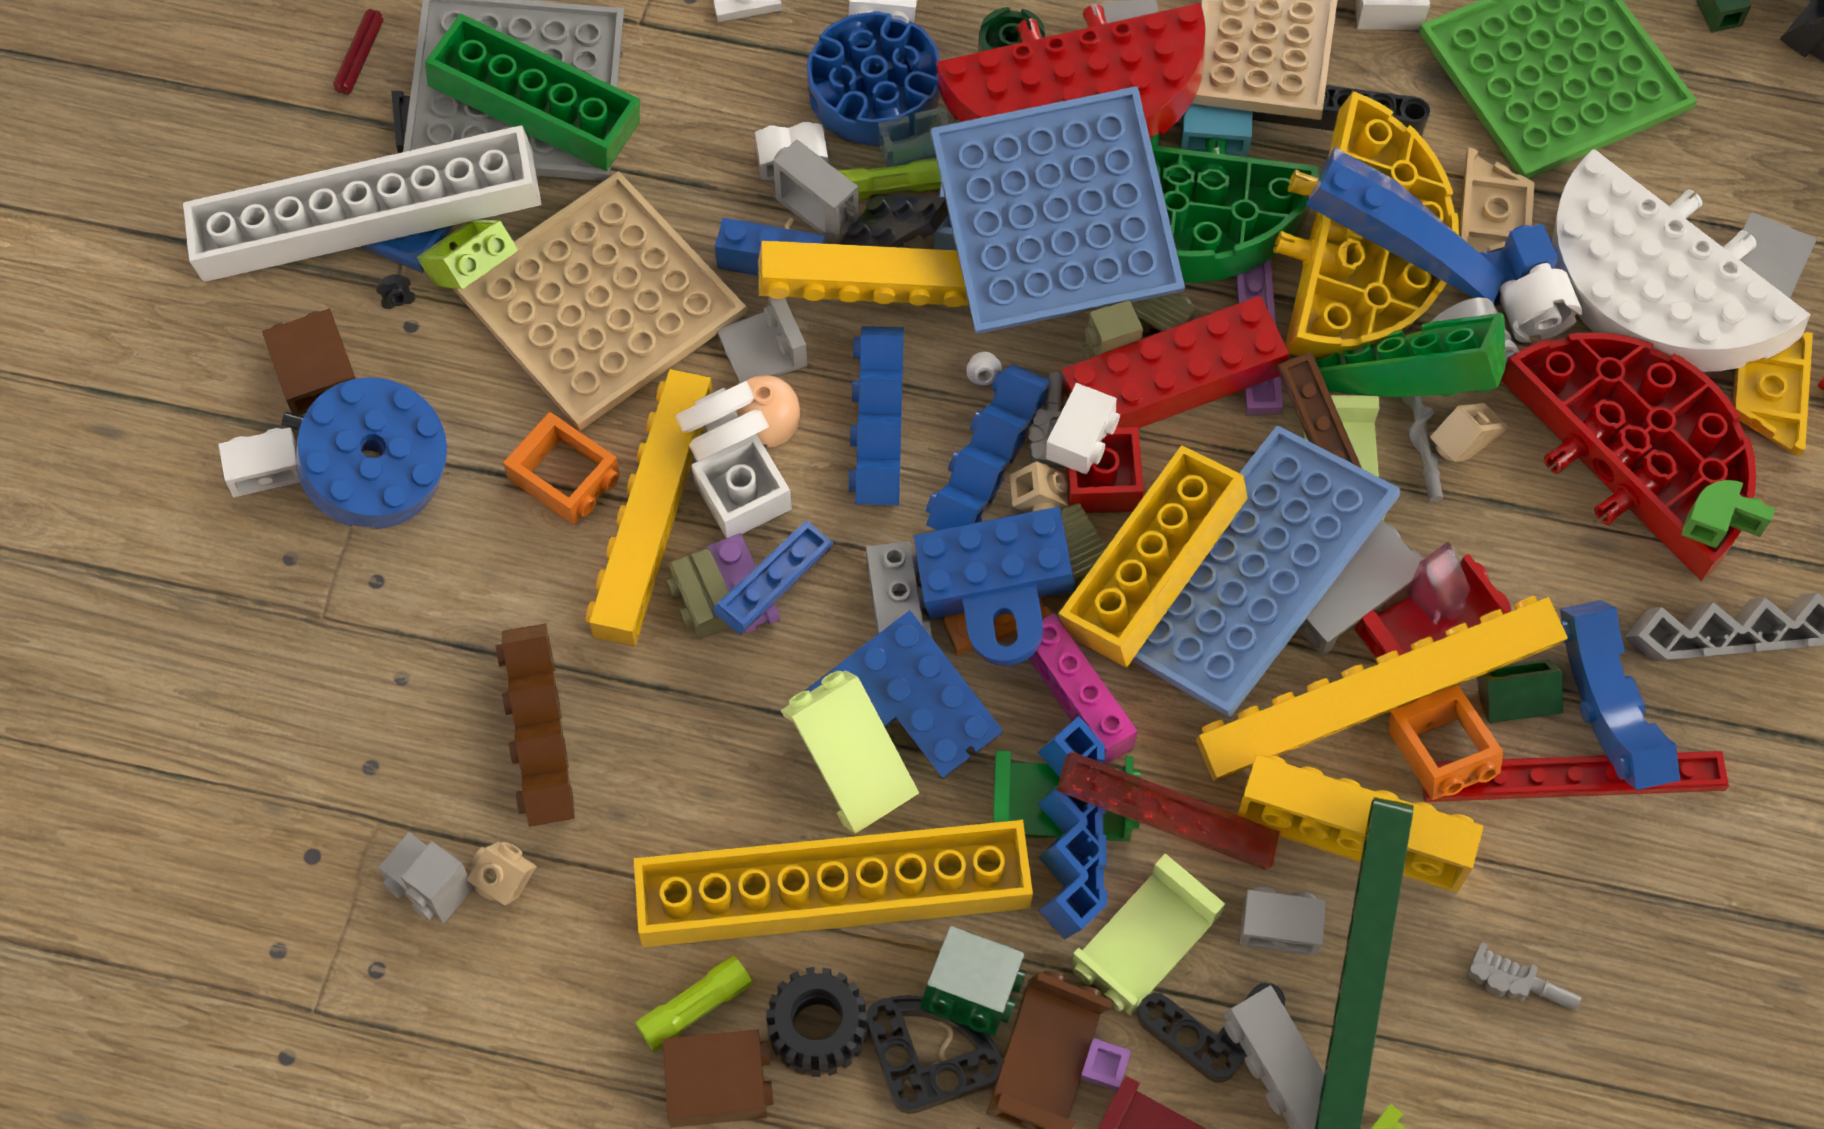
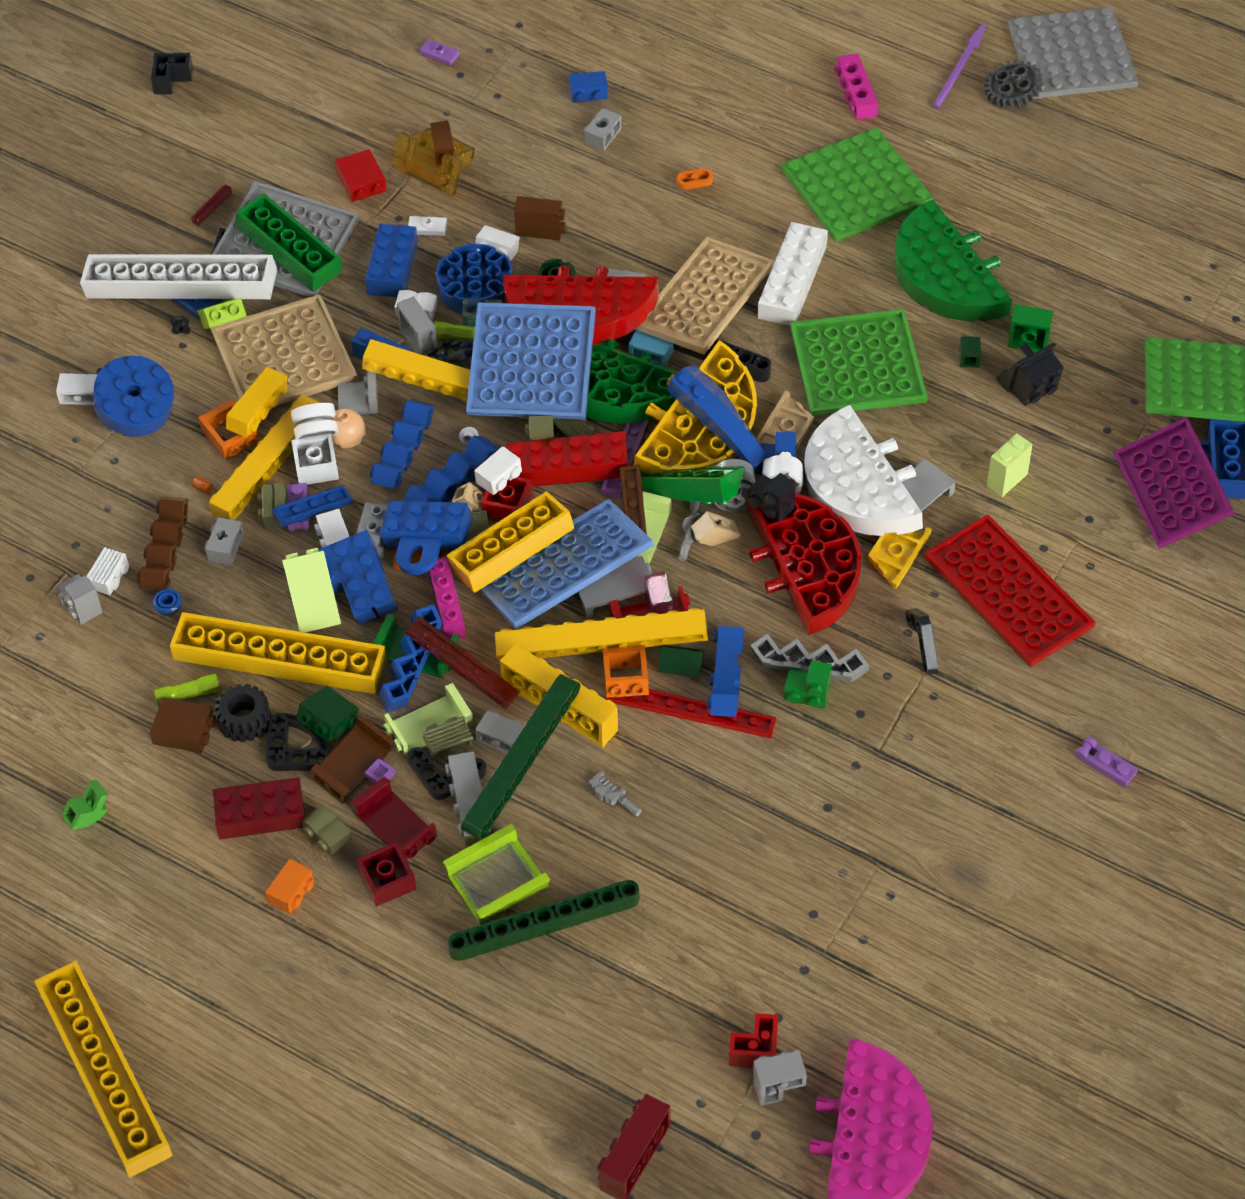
camera: 20 degrees right, 10 degrees down
reddish brown brick [262,308,356,415] -> none
tan brick [467,842,537,906] -> none
bright green brick [1681,480,1775,548] -> none
none -> white brick [87,547,129,595]
none -> blue brick [153,589,182,617]
none -> orange piece [192,476,213,494]
none -> light grey brick [204,517,244,566]
none -> yellow brick [226,367,289,438]
none -> white brick [314,509,350,548]
none -> blue brick [365,223,418,298]
none -> olive brick [423,716,473,760]
none -> black brick [747,473,796,523]
none -> green brick [784,660,833,709]

